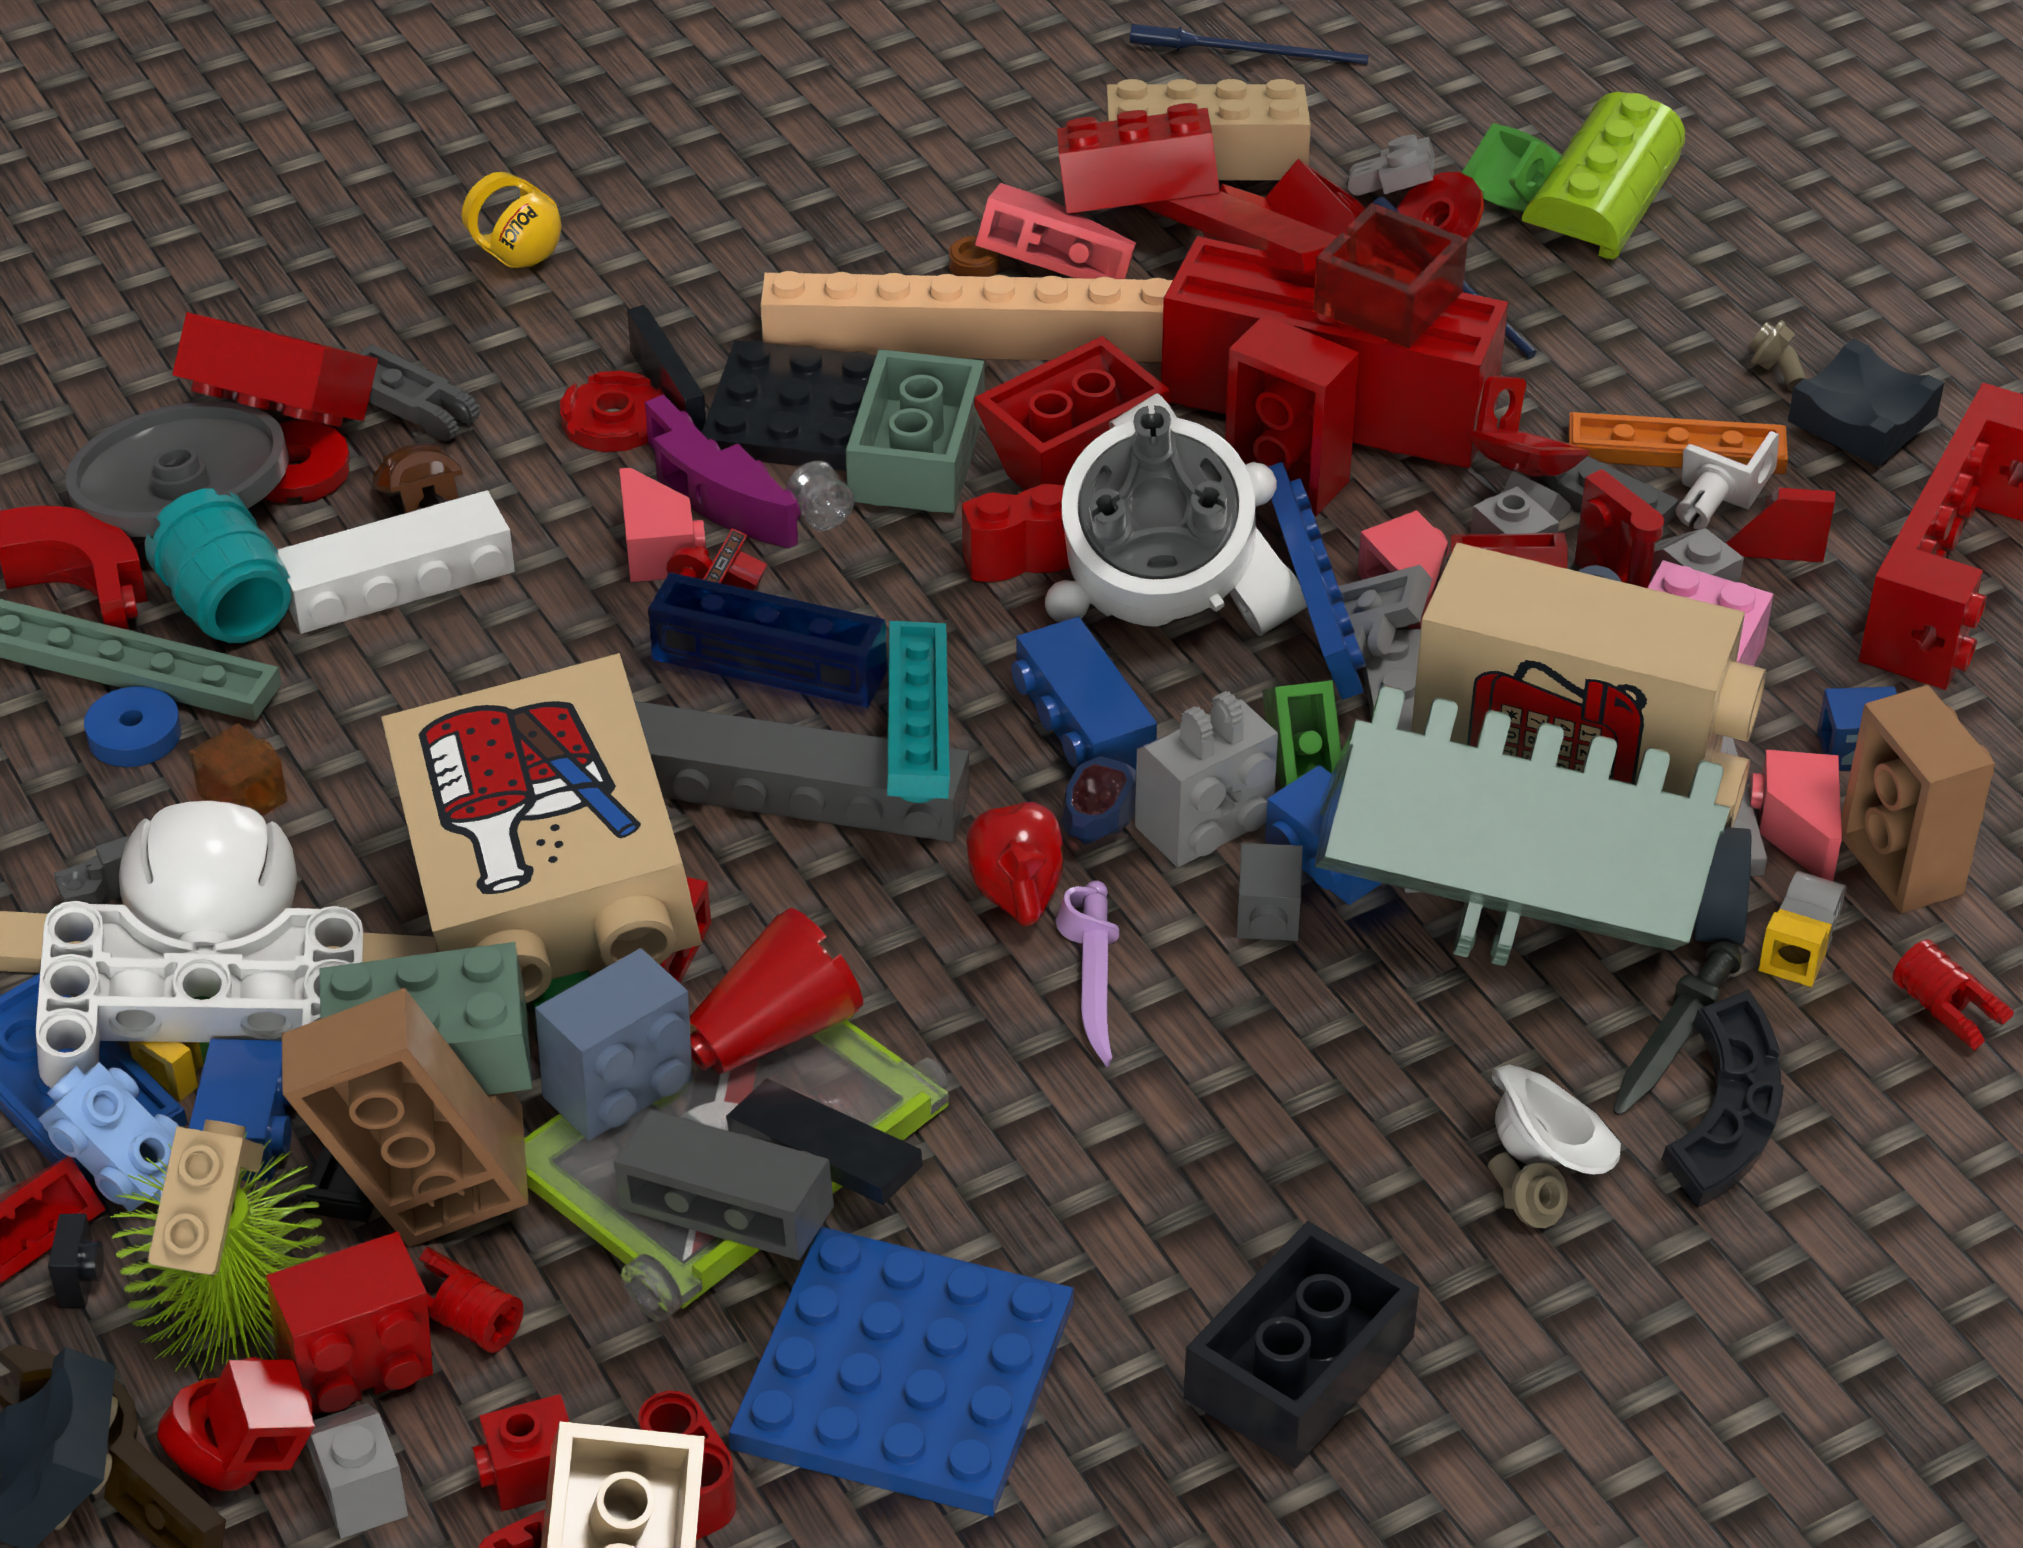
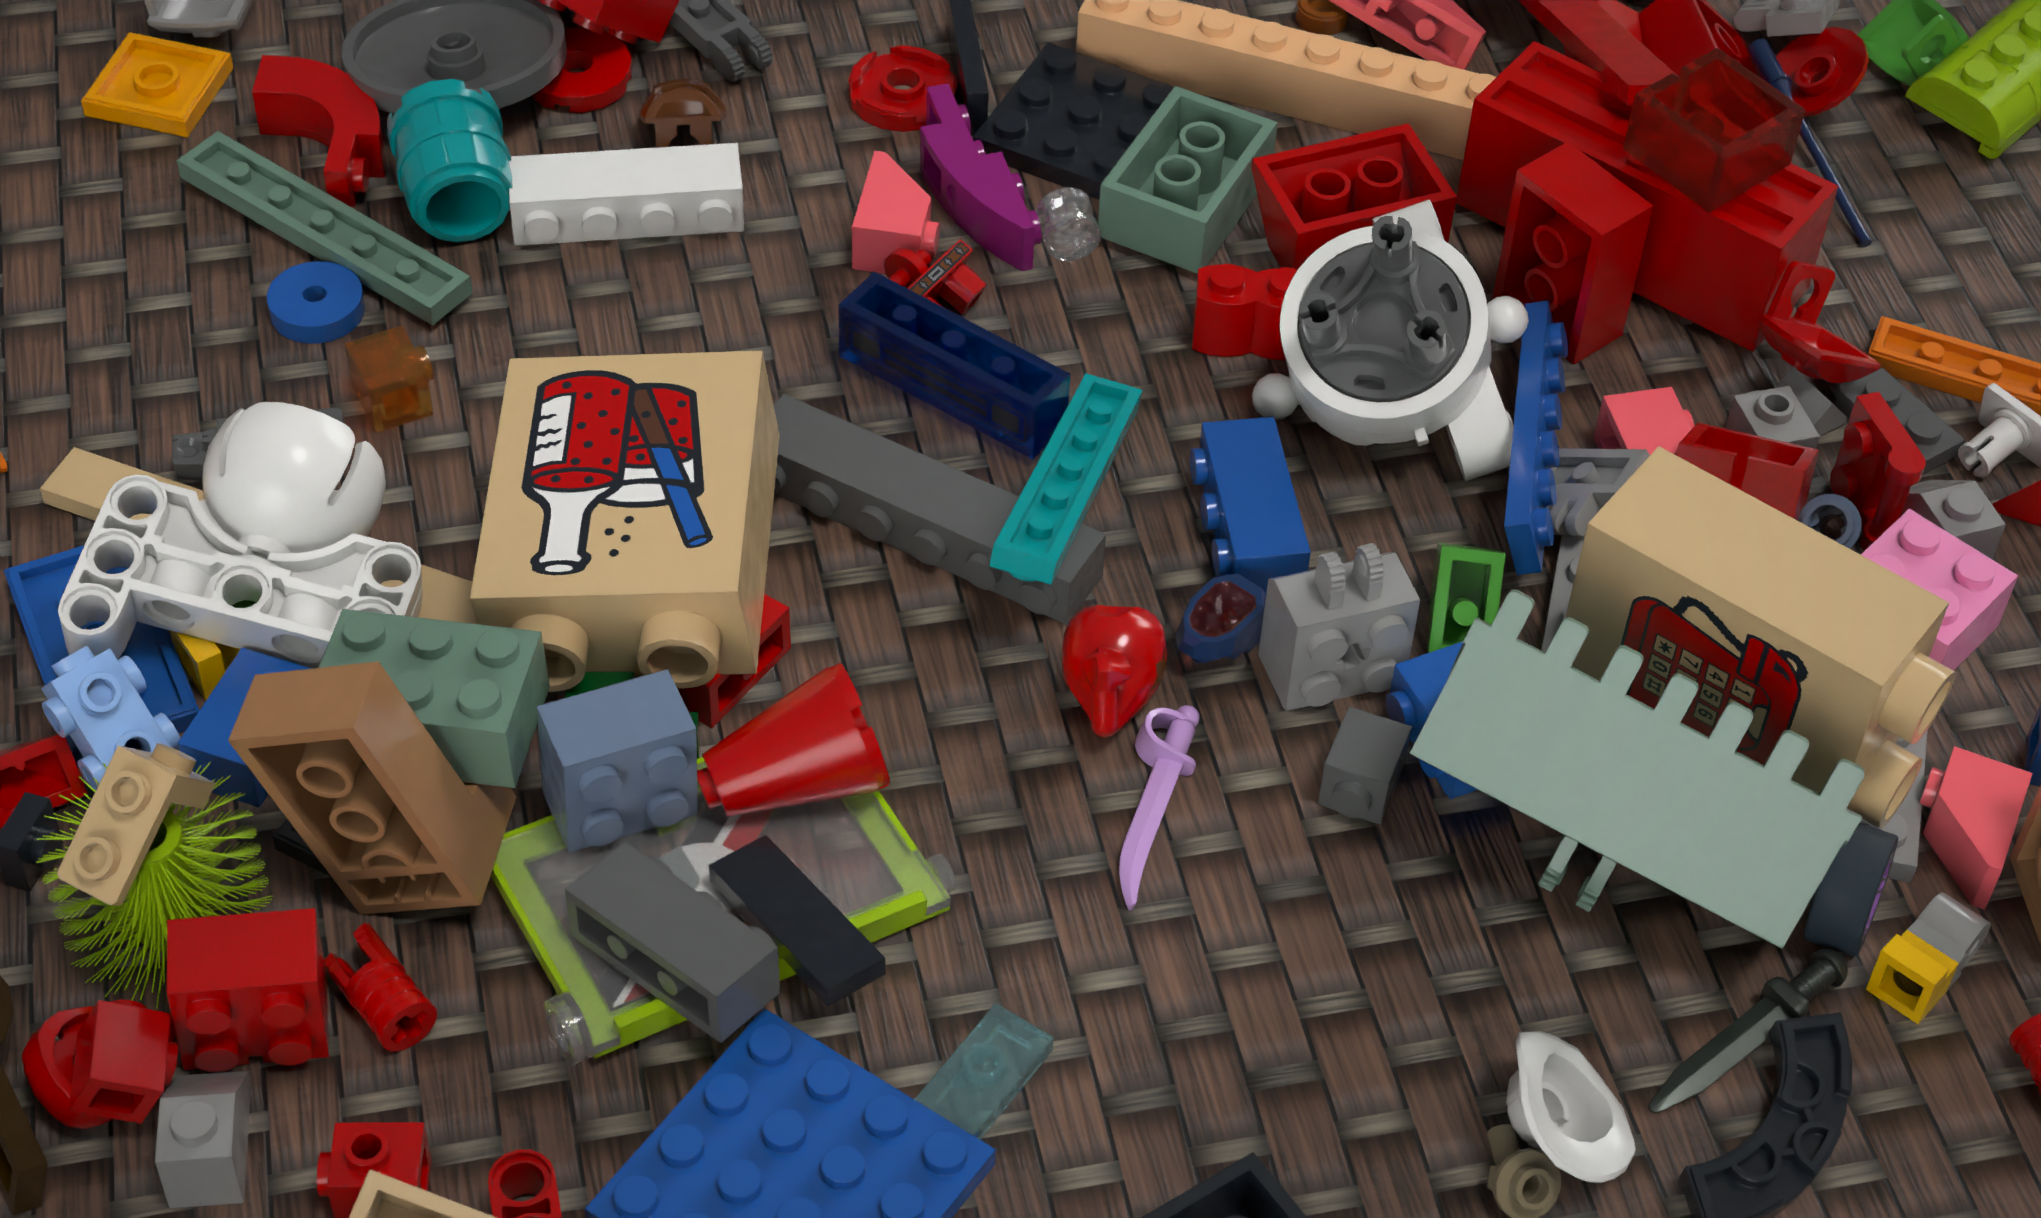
camera: 15 degrees right, 5 degrees up
none -> clear light blue plate [914,1003,1054,1139]

